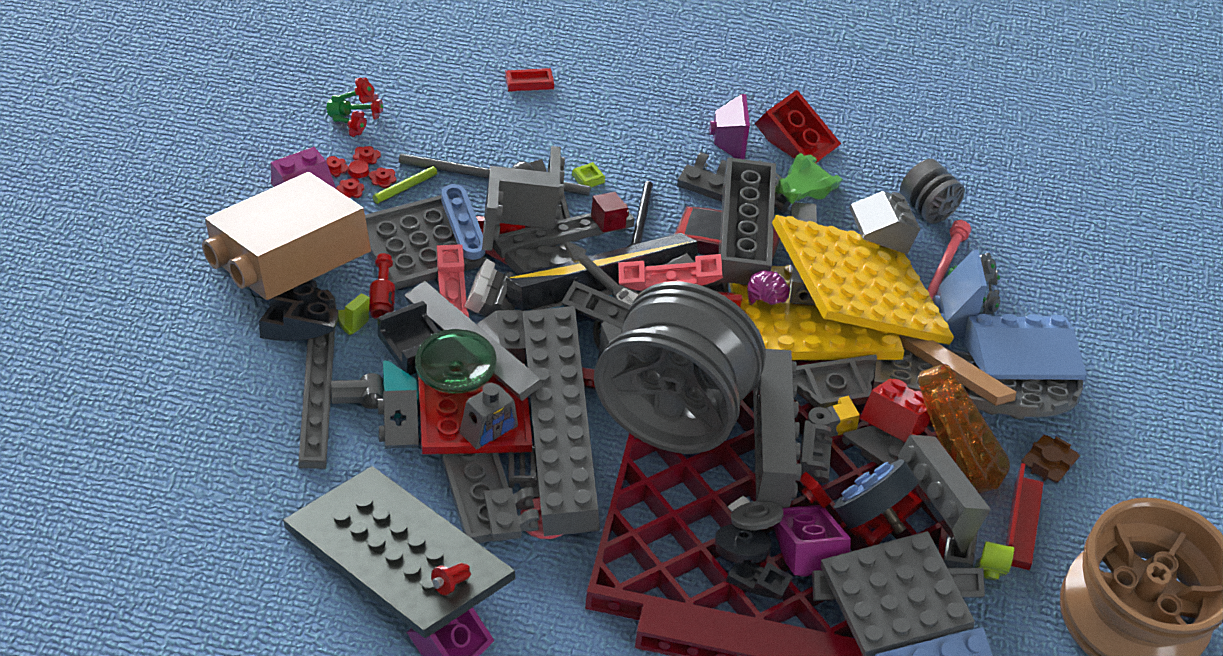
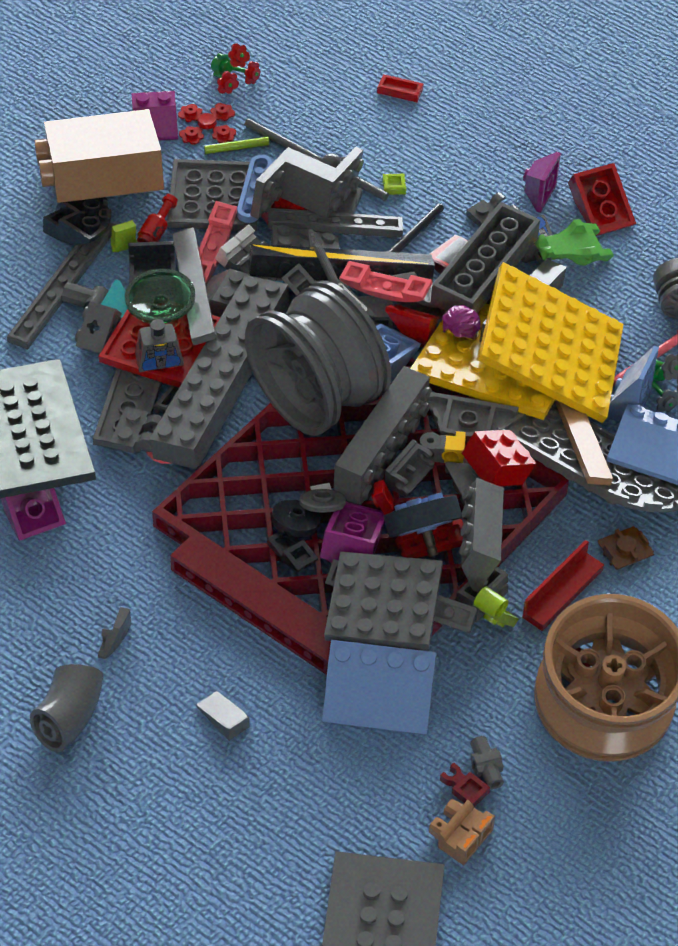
camera: 30 degrees right, 5 degrees up
red piece [431,563,471,595] -> none
dark red brick [591,192,629,232] -> none
dark grey slope [849,191,920,254] -> none
clear orange beam [918,364,1010,494] -> none

